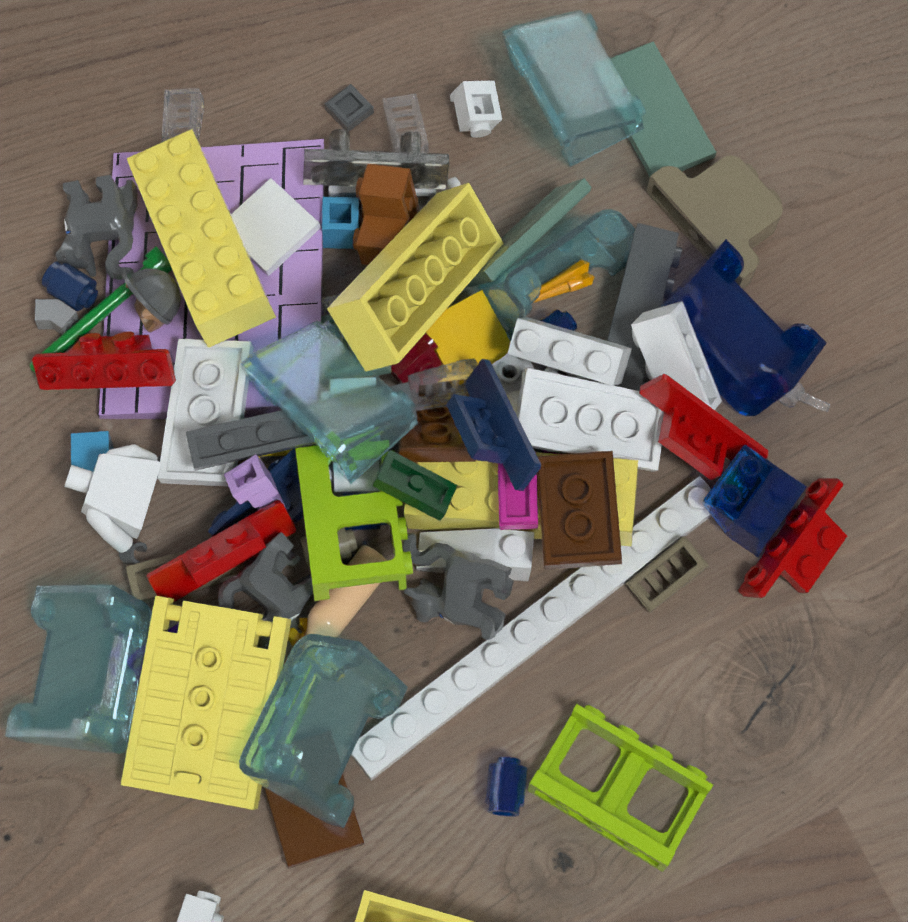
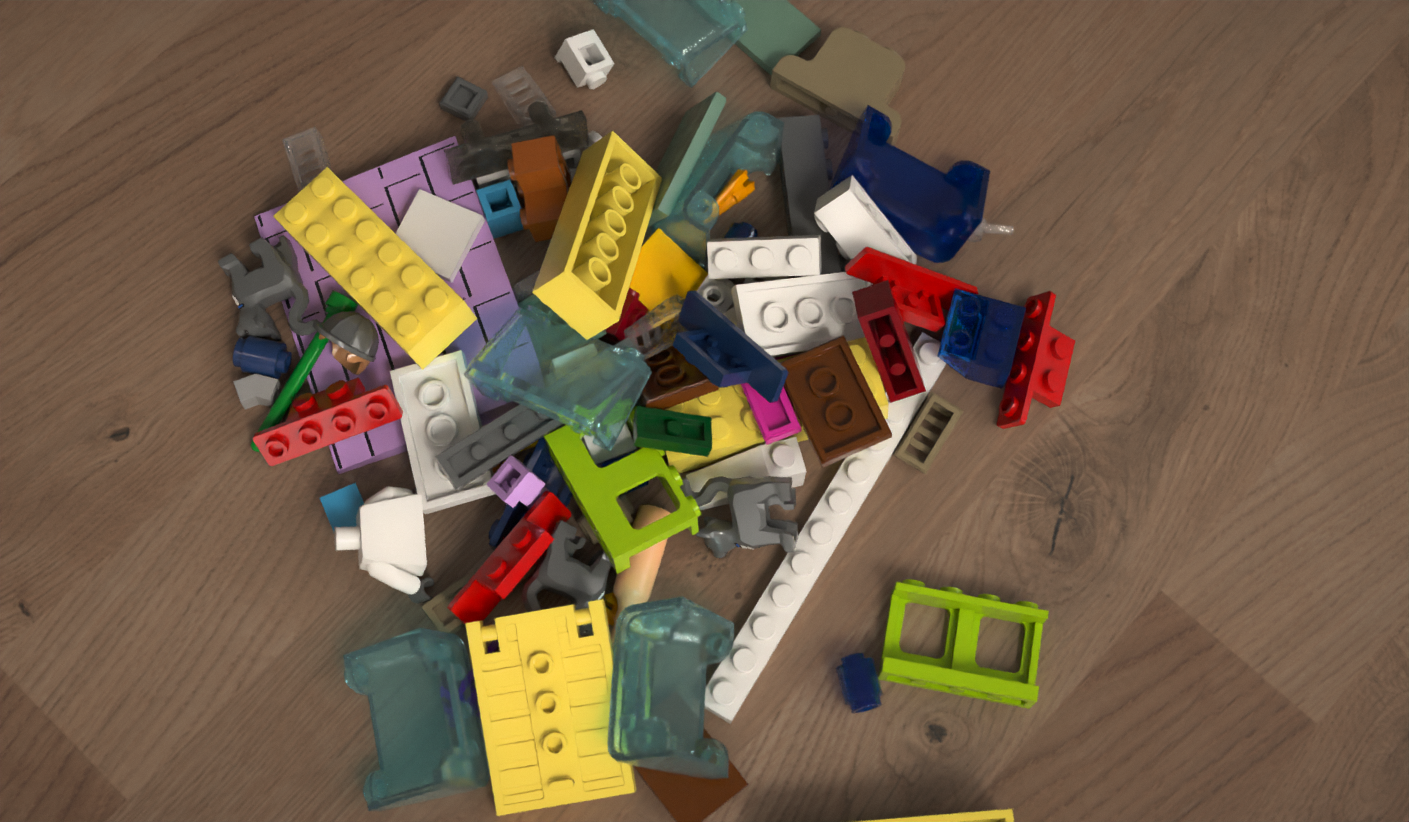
camera: 20 degrees left, 0 degrees up
none -> dark red brick [852,280,926,403]

